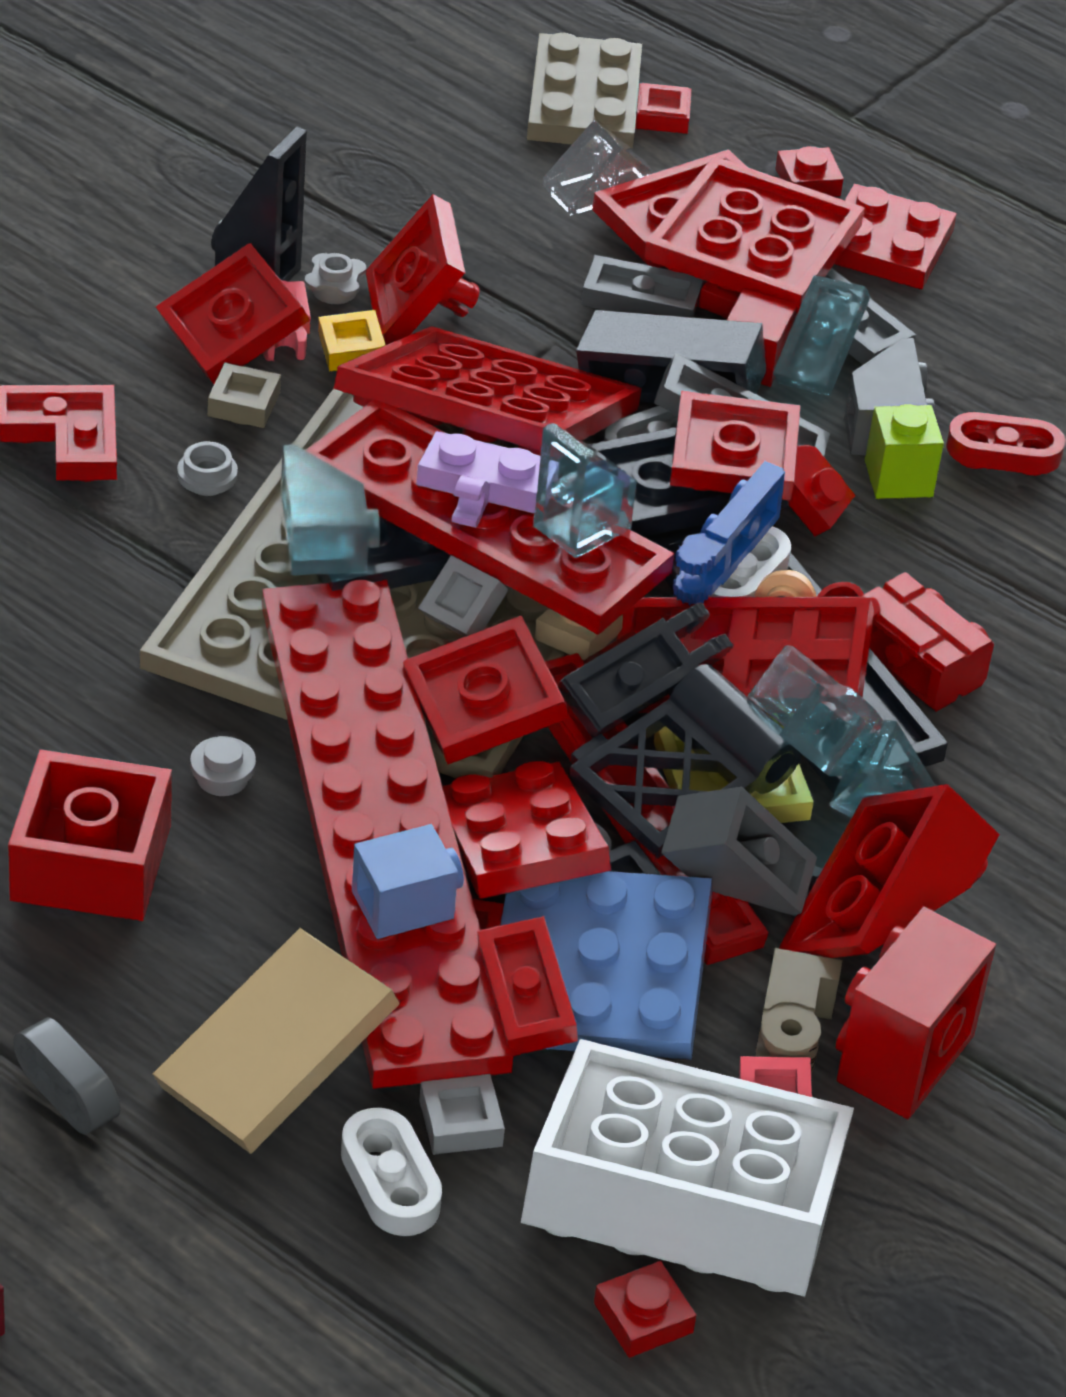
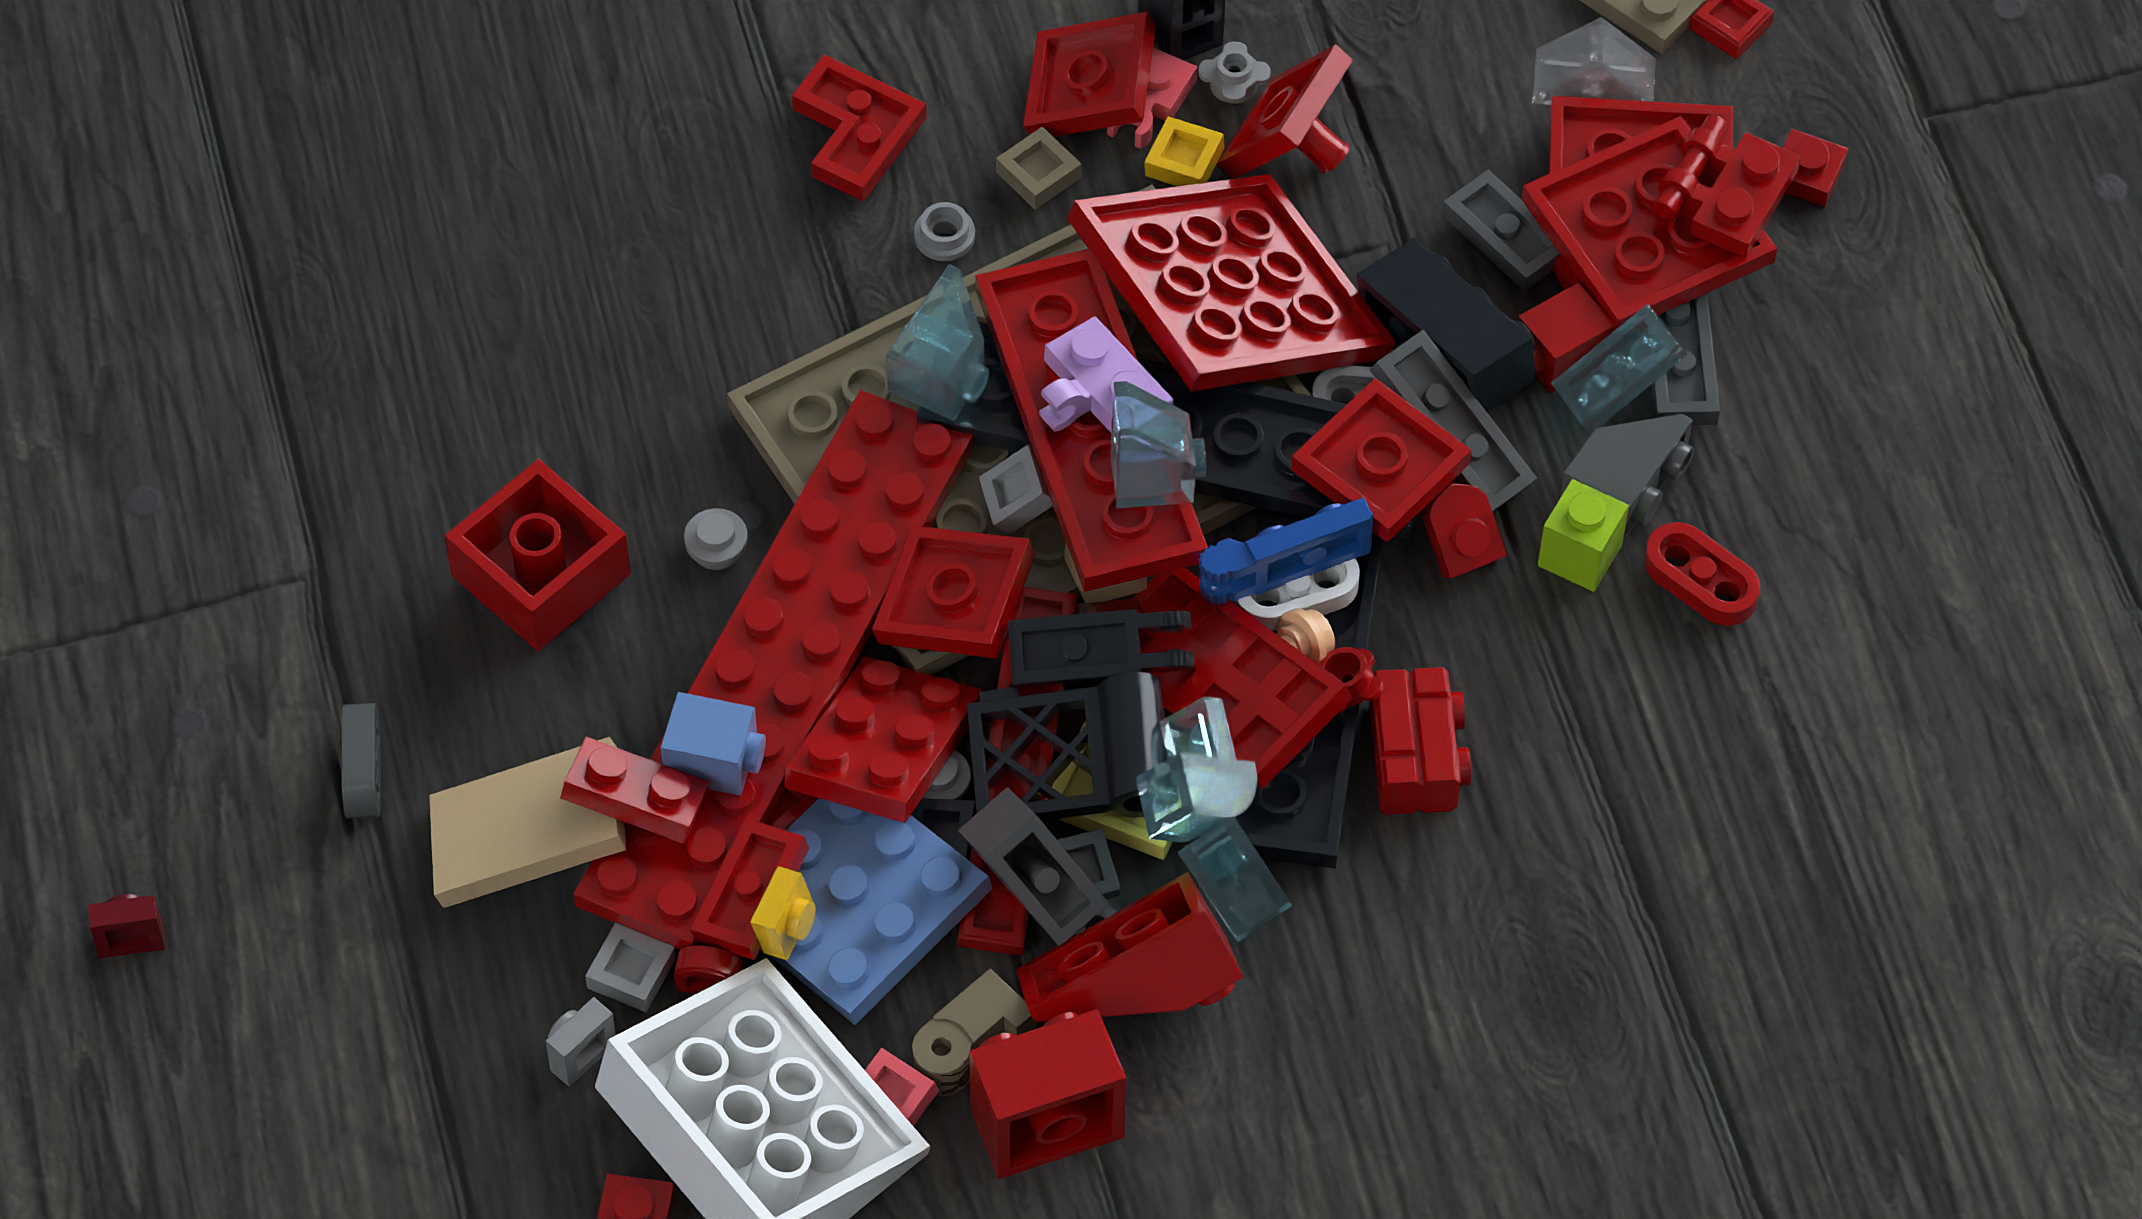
camera: 40 degrees right, 15 degrees up
white plate [341,1108,442,1236] -> none
plate [835,184,957,290] -> none
none -> light grey plate [546,997,616,1087]
none -> red plate [560,737,710,844]
none -> red tile [674,946,744,994]
none -> yellow plate [750,866,816,961]
none -> red plate [1653,115,1801,258]

